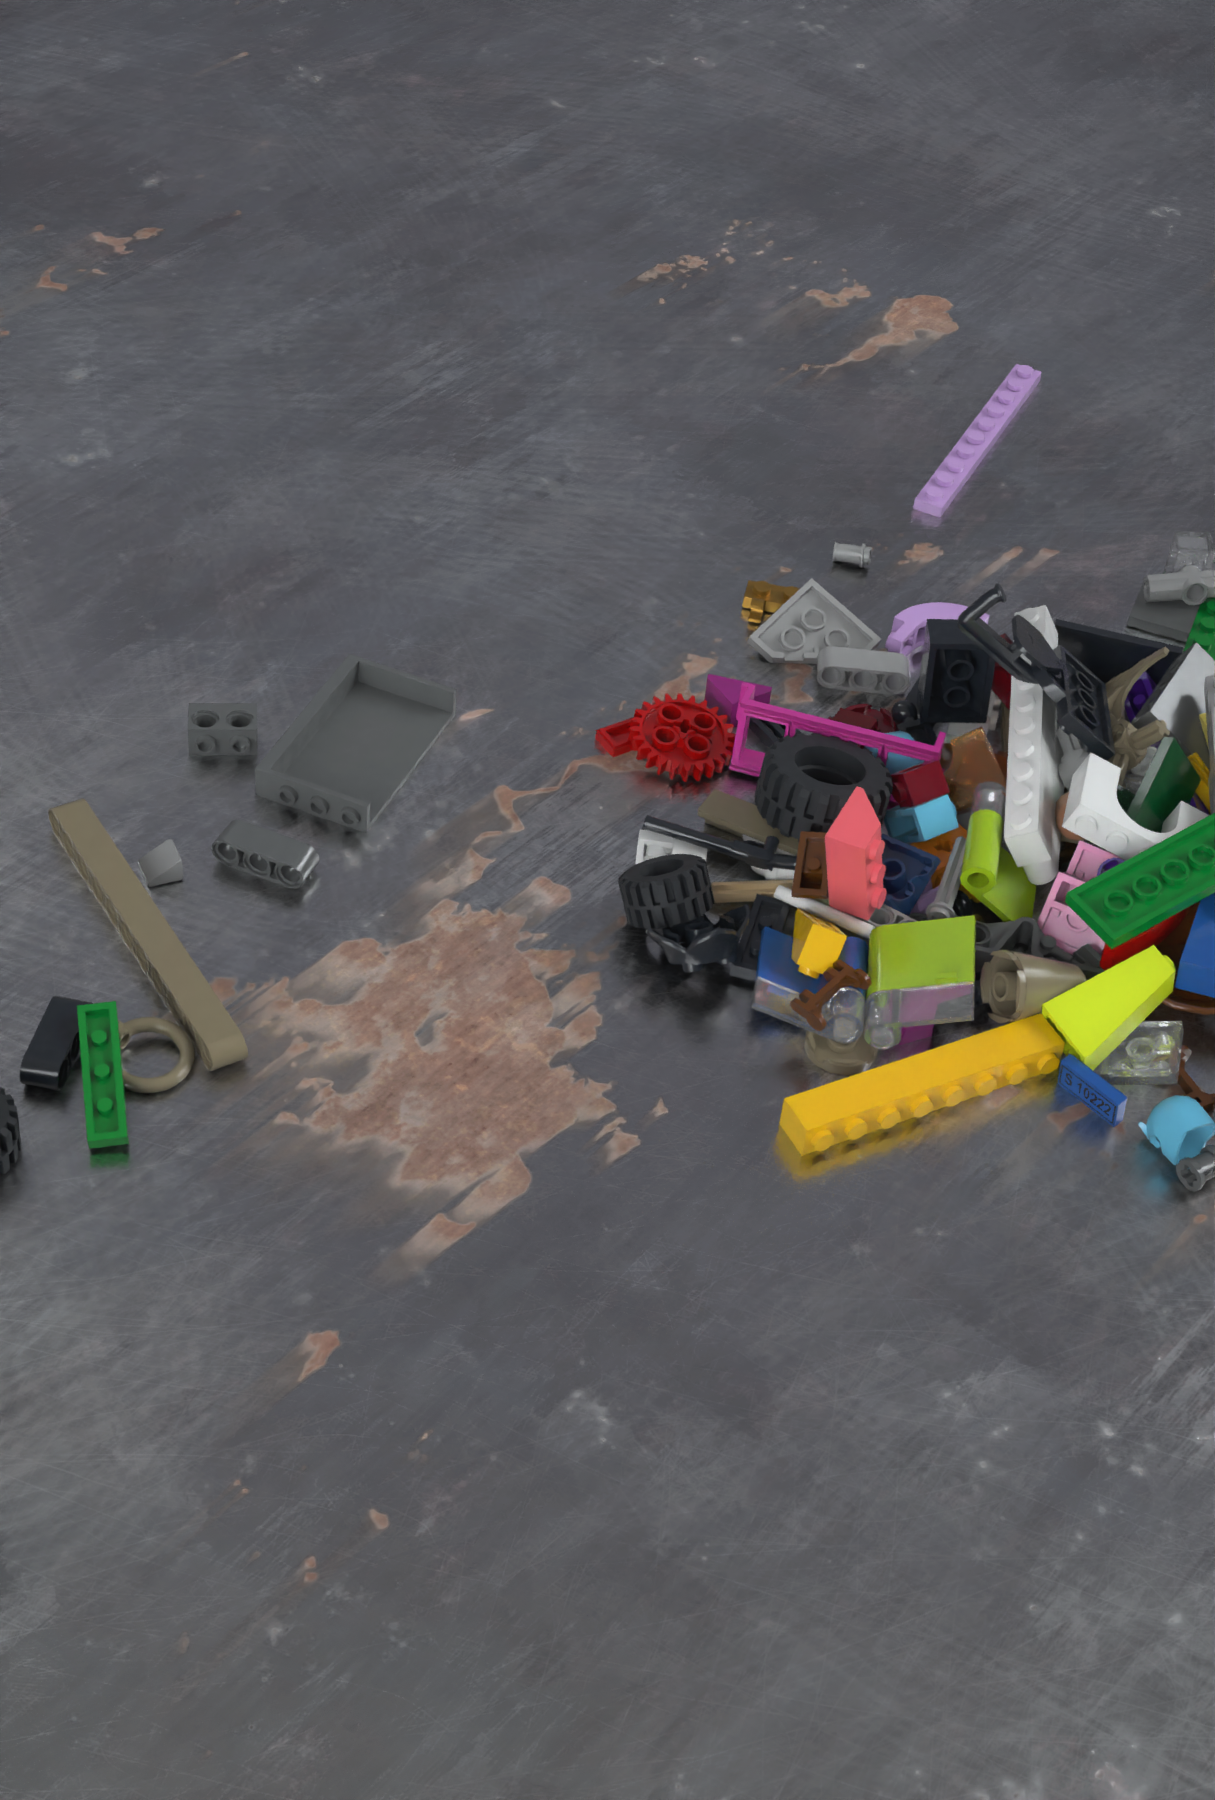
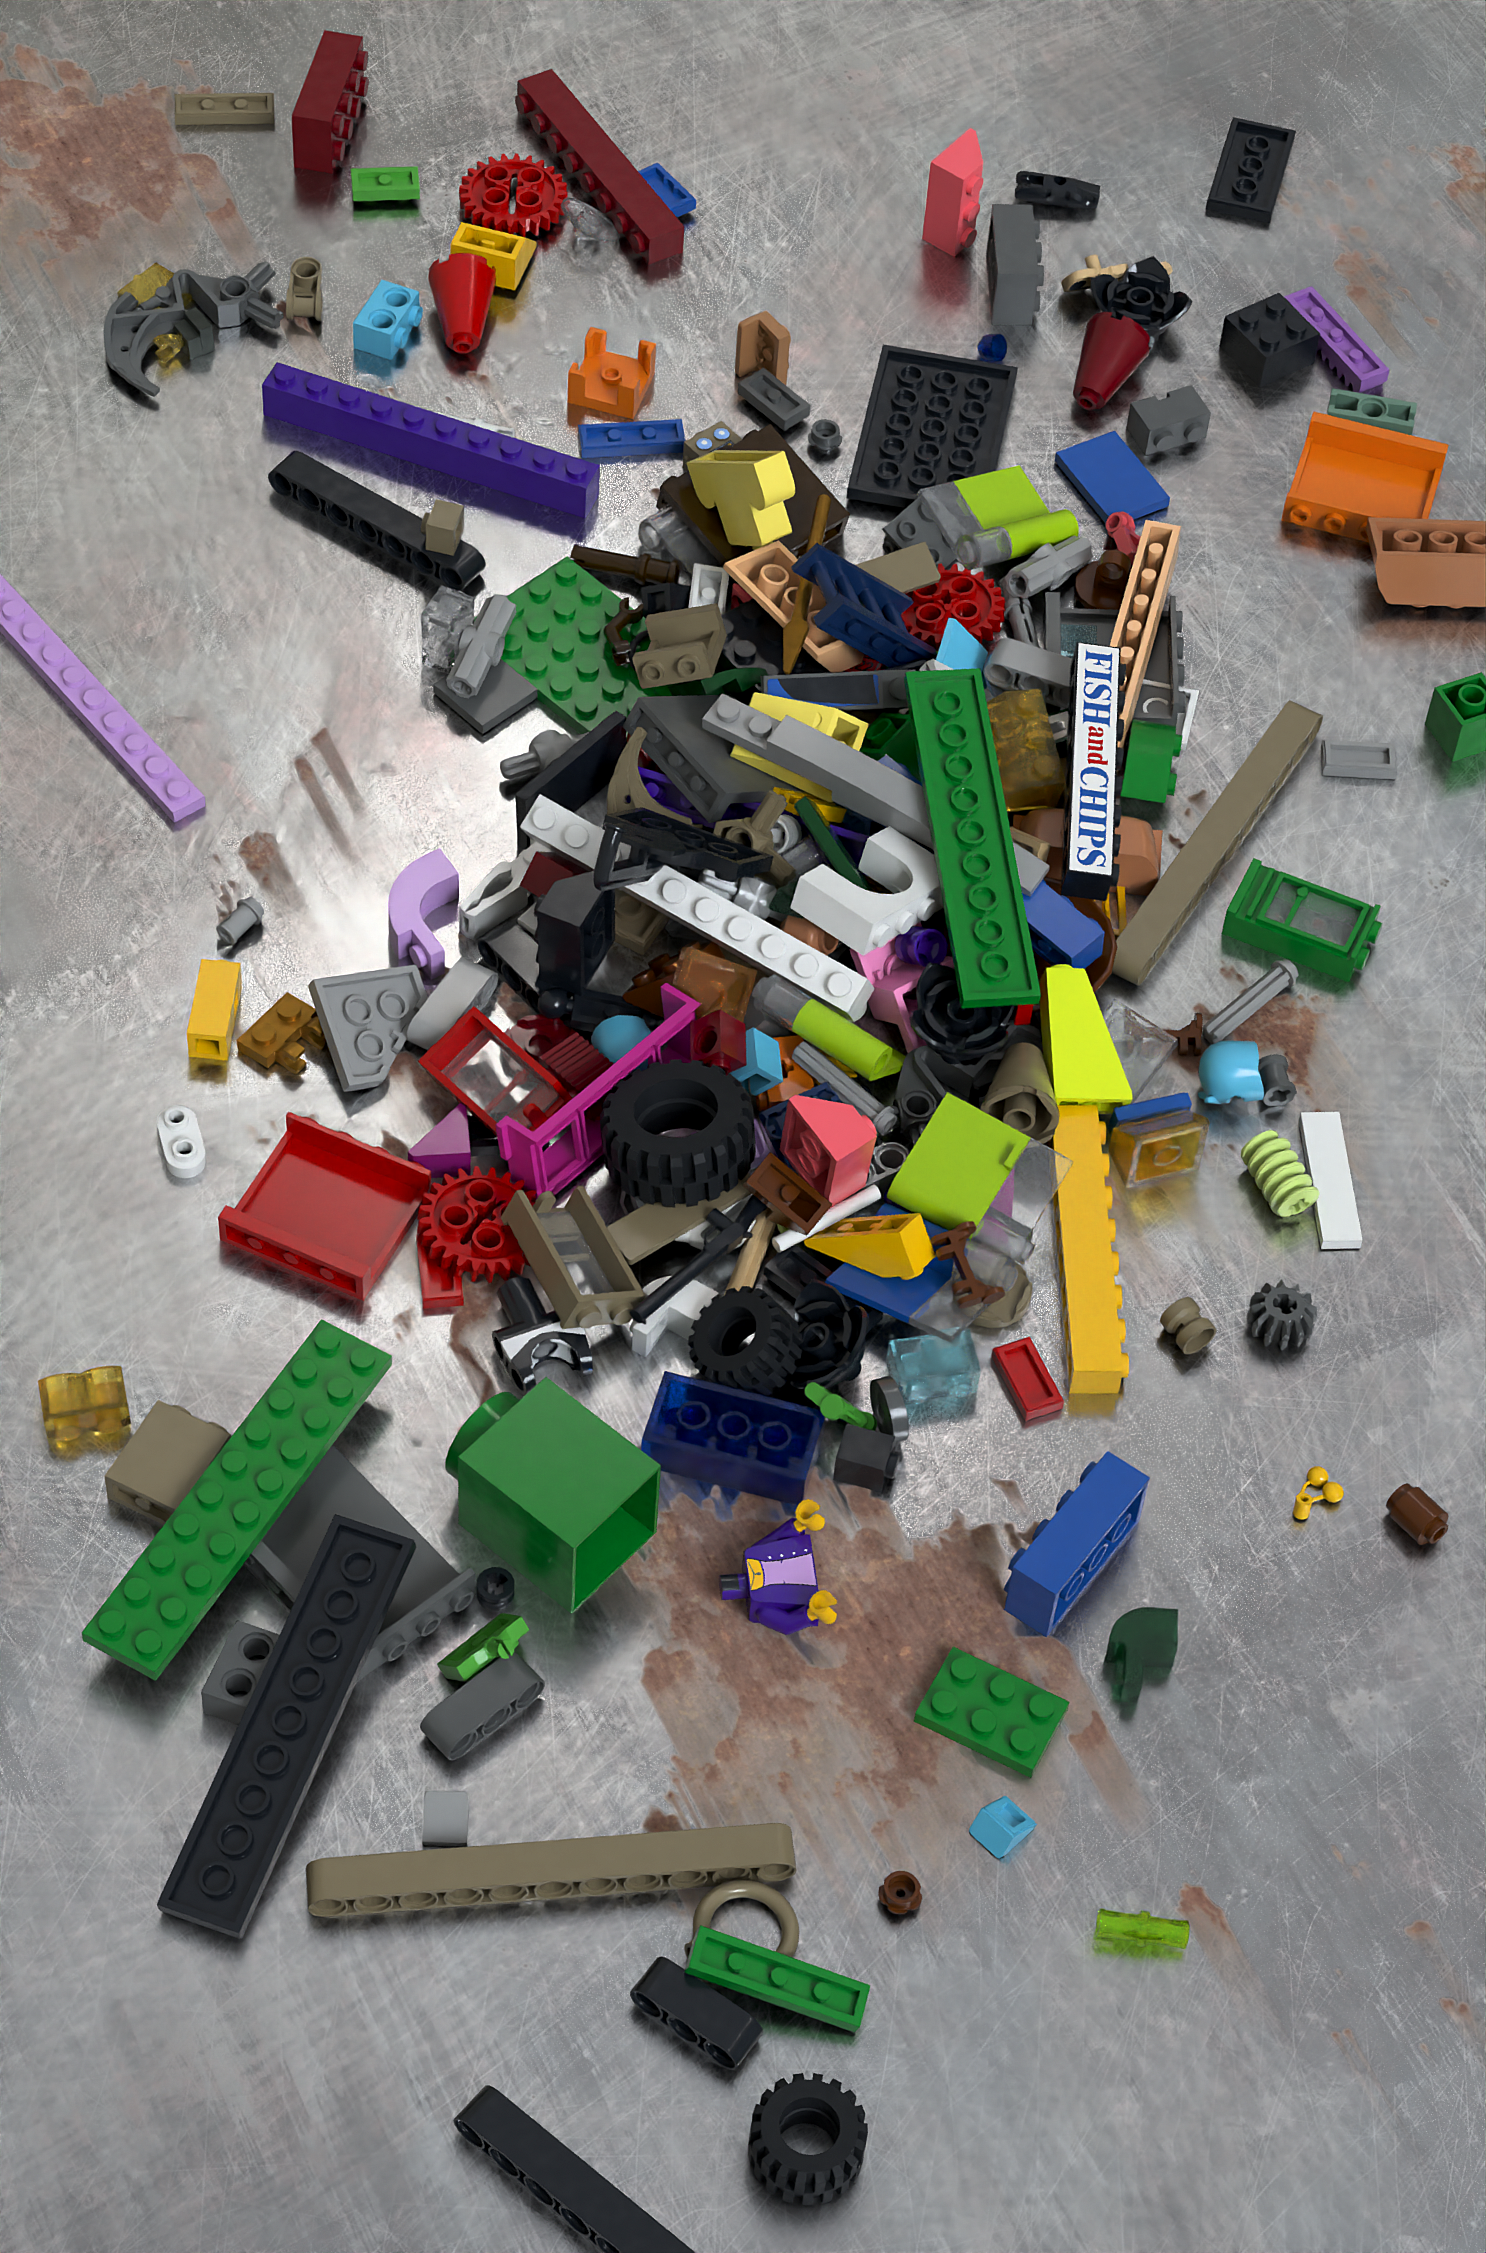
camera: 65 degrees left, 10 degrees up
none -> clear yellow brick [38,1365,131,1441]
none -> green plate [82,1319,392,1681]
none -> dark tan panel [104,1400,231,1525]
none -> black plate [156,1514,416,1939]
none -> white plate [157,1105,206,1178]
none -> yellow brick [187,959,242,1061]
none -> red panel [218,1112,431,1301]
none -> door [418,1006,573,1137]
none -> bright green plate [437,1613,529,1682]
none -> green container [445,1377,661,1614]
none -> black bush [476,1567,515,1611]
none -> black connector [492,1276,593,1396]
none -> dark tan door [501,1186,646,1329]
none -> clear blue brick [641,1371,826,1506]
none -> torso [719,1499,837,1635]
none -> bright green piece [805,1382,877,1431]
none -> black brick [833,1424,900,1492]
none -> dark grey piece [870,1376,909,1443]
none -> reddish brown plate [878,1871,922,1914]
none -> clear light blue brick [886,1329,981,1404]
none -> black brick [909,962,1015,1065]
none -> green plate [914,1647,1070,1778]
none -> medium azure slope [969,1796,1037,1859]
none -> red tile [991,1337,1064,1421]
none -> blue brick [1004,1451,1150,1637]
none -> clear neon green pin [1096,1908,1190,1949]
none -> clear green brick [1104,1607,1178,1703]
none -> clear yellow slope [1108,1110,1210,1188]
none -> dark tan wheel [1160,1297,1217,1354]
none -> yellowish green piece [1241,1130,1320,1217]
none -> dark grey gear [1247,1279,1317,1351]
none -> yellow piece [1293,1466,1344,1520]
none -> white tile [1298,1112,1363,1249]
none -> reddish brown brick [1386,1483,1449,1545]

